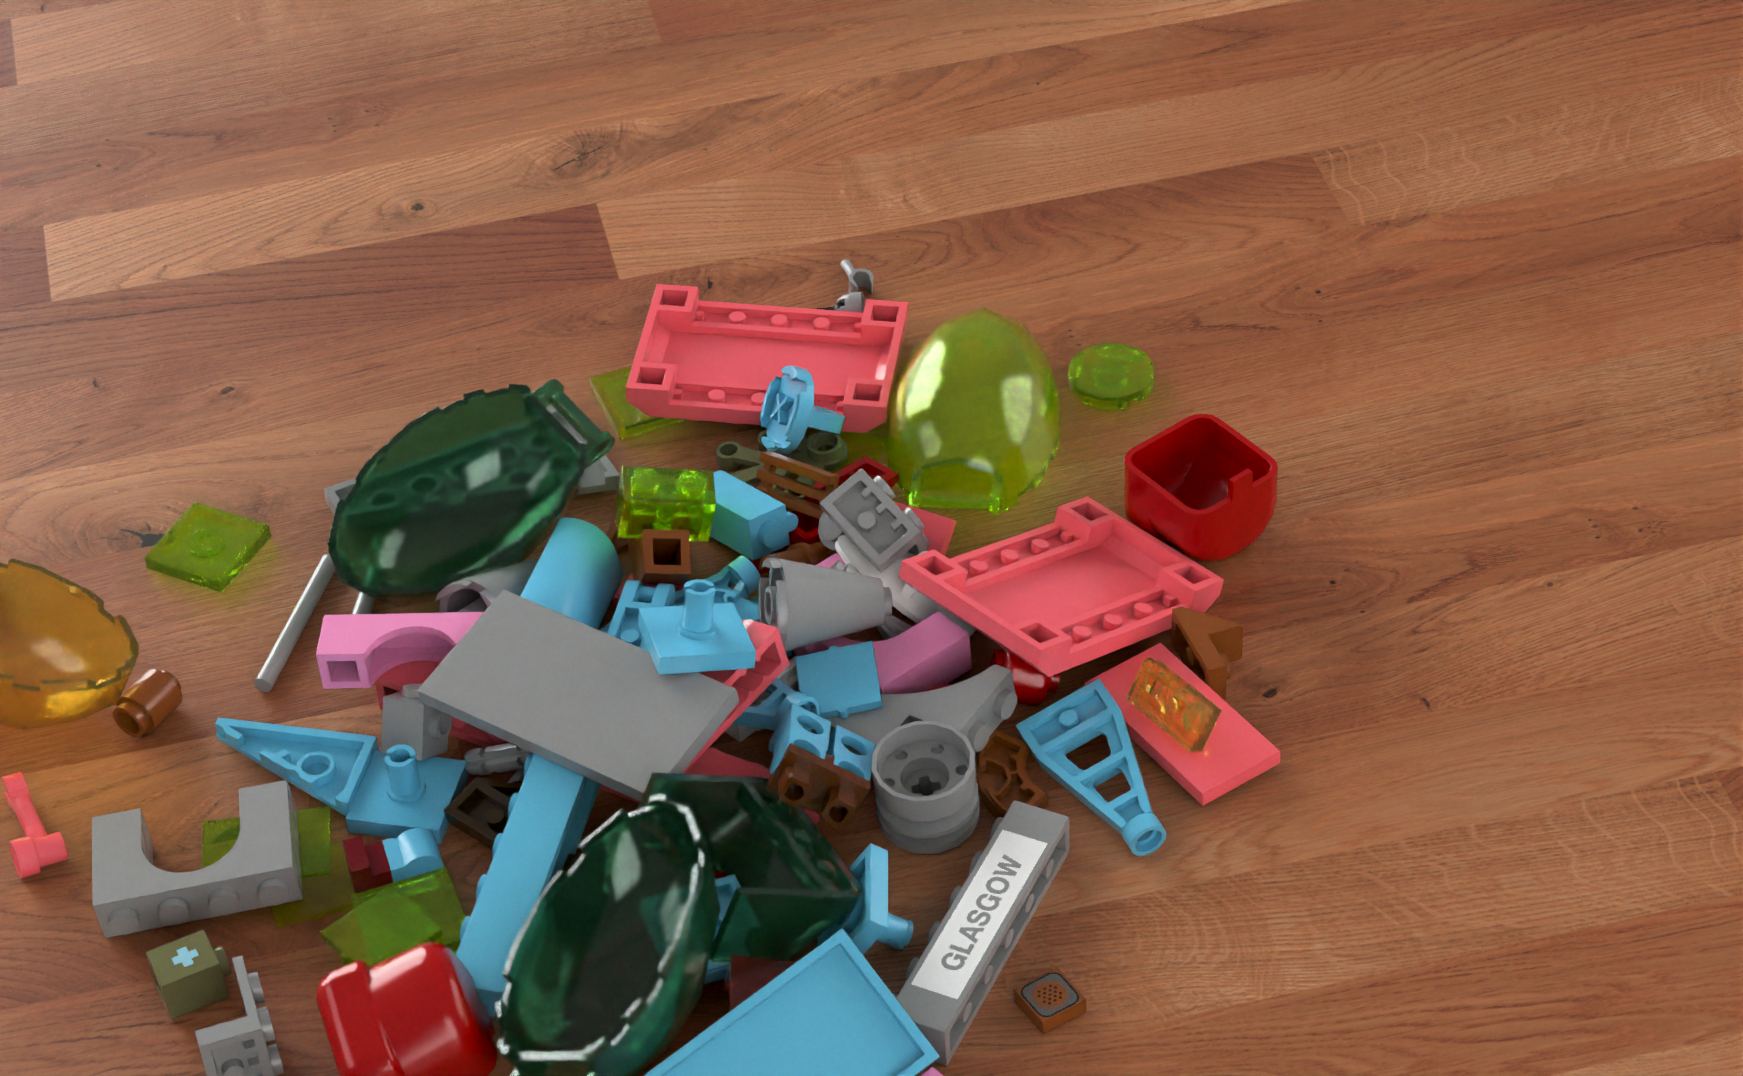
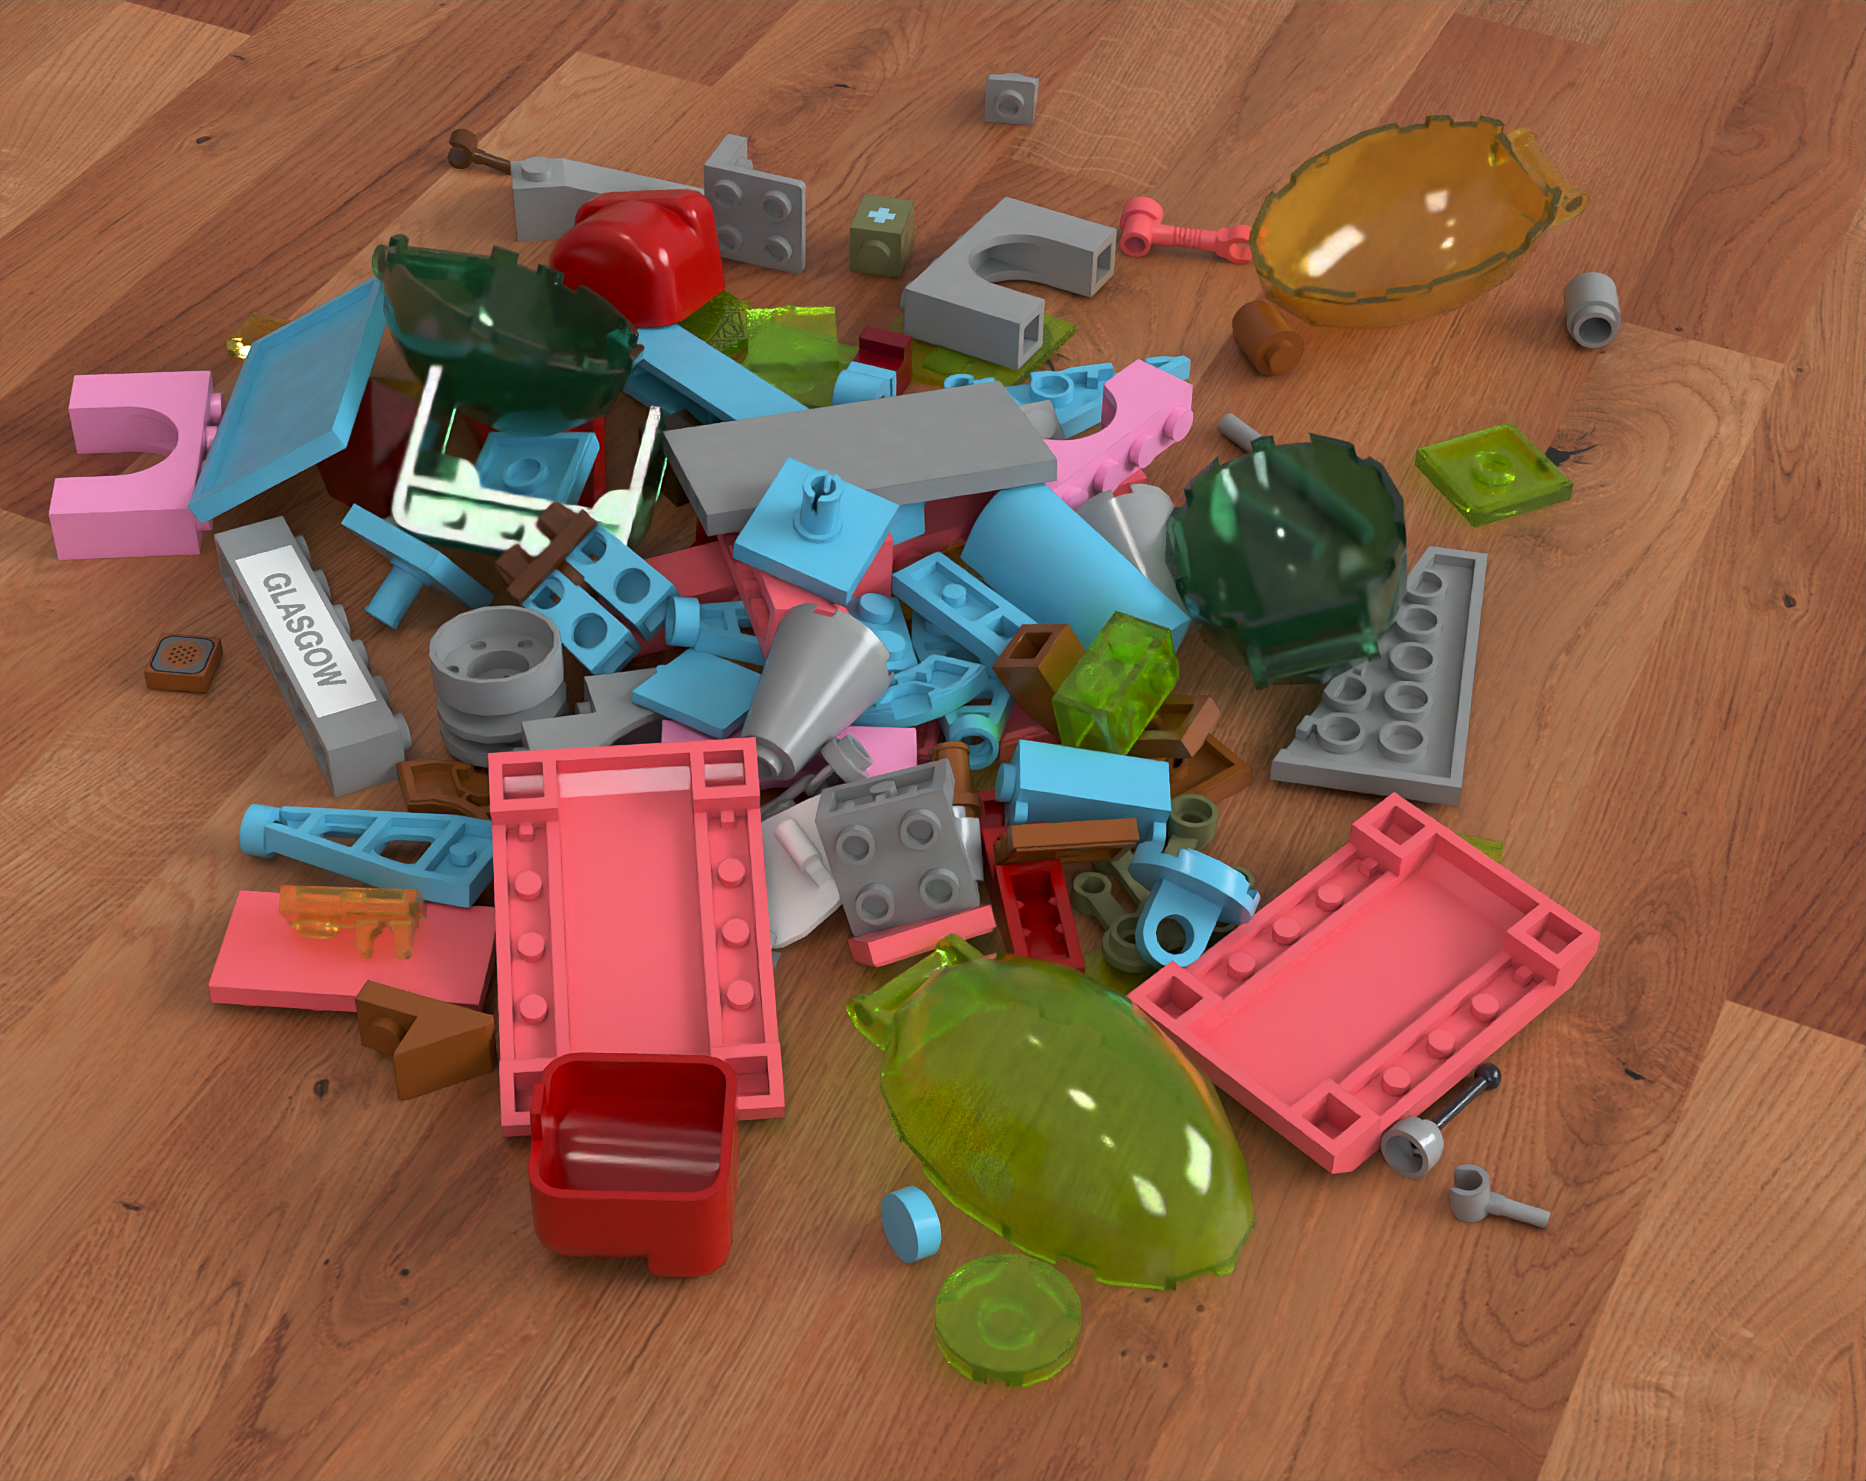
camera: 125 degrees right, 0 degrees up
none -> medium azure tile [881,1186,941,1263]

